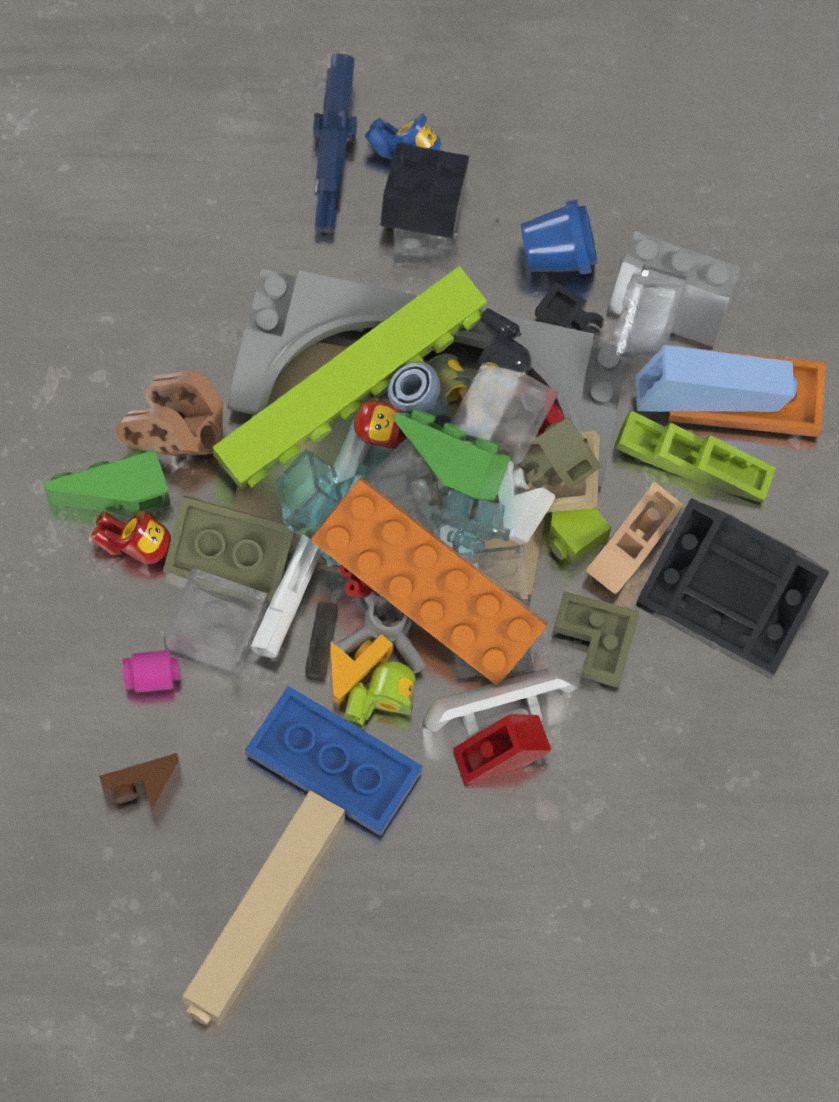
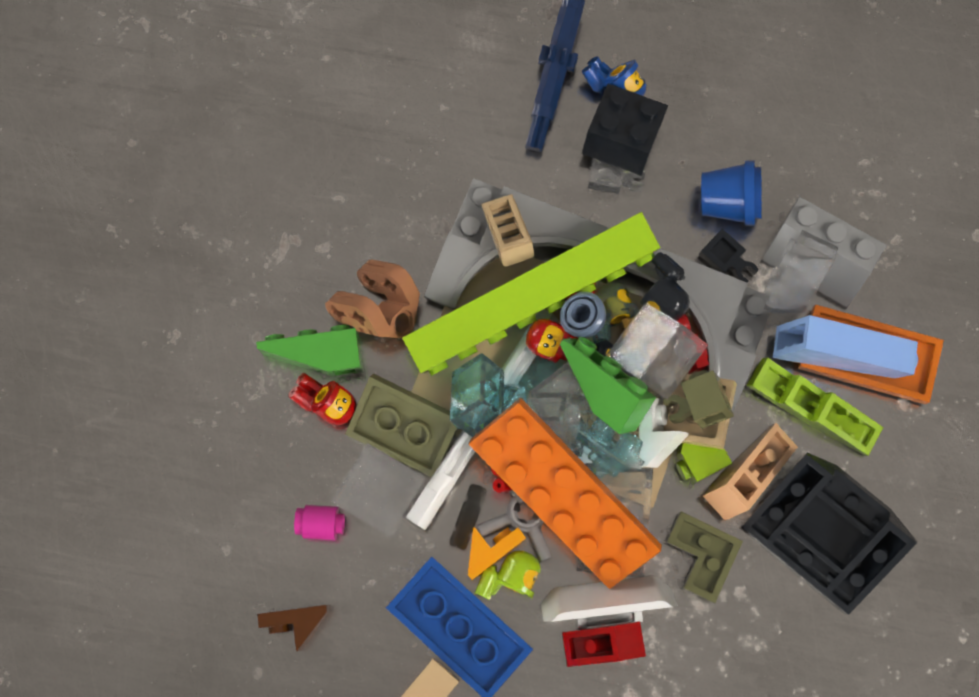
camera: 15 degrees right, 10 degrees up
none -> tan slope [481,194,534,267]

